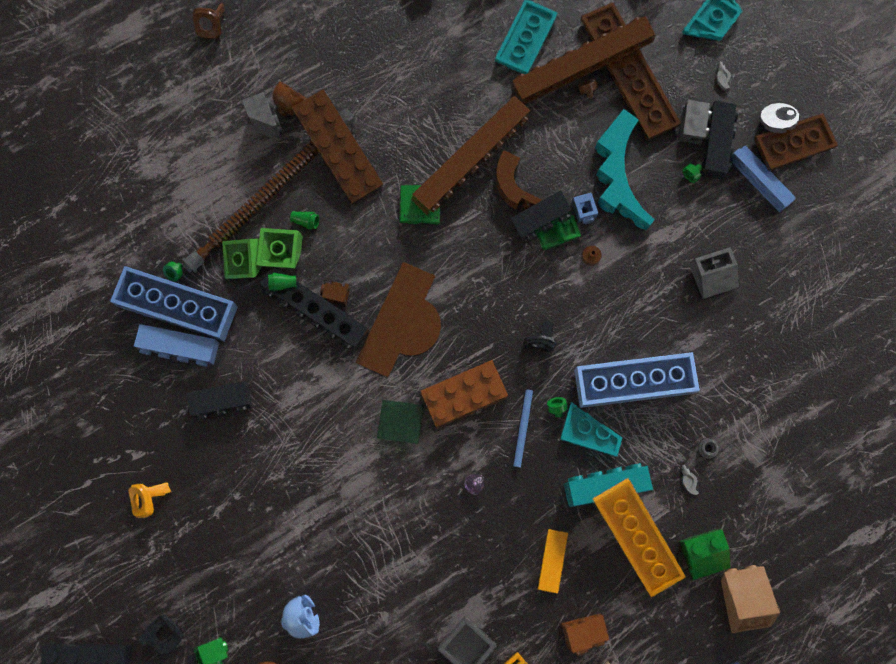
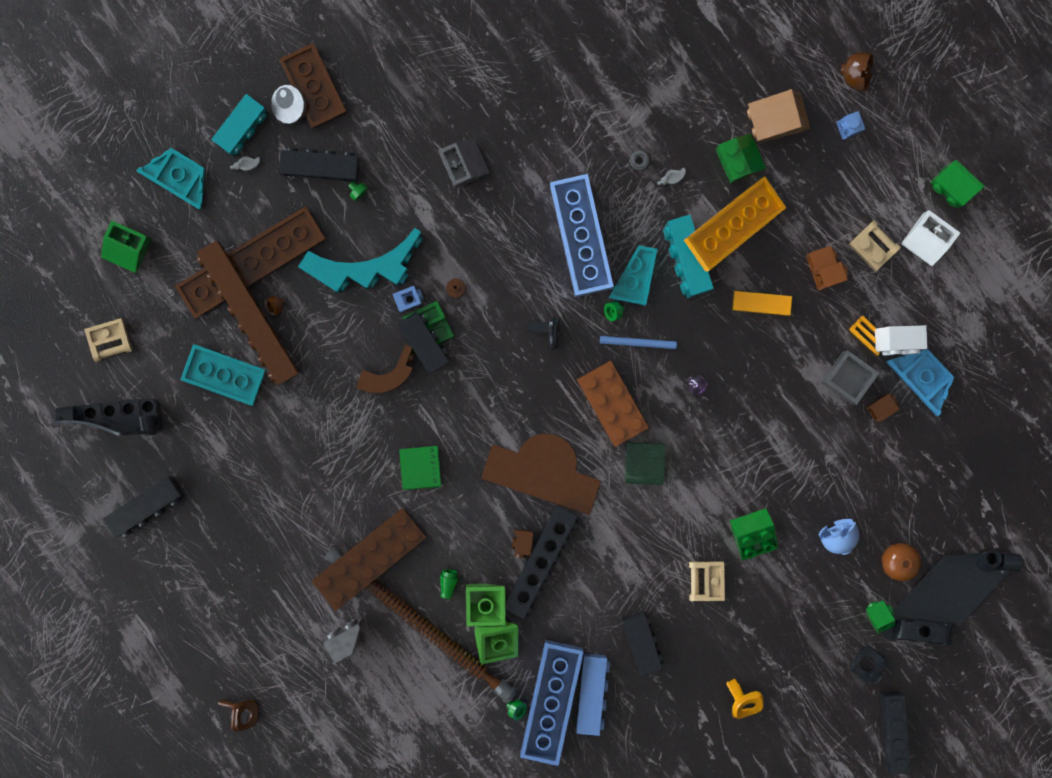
camera: 85 degrees left, 10 degrees up
green cone [268,273,296,292] -> none
dark orange cylinder [272,81,307,117] -> none
reddish brown brick [411,96,530,215] -> none
flat silver brick [679,100,712,145] -> none
medium blue panel [729,146,796,213] -> none
none -> teal brick [211,94,268,156]
none -> tan plate [689,561,725,601]
none -> green slope [730,508,778,561]

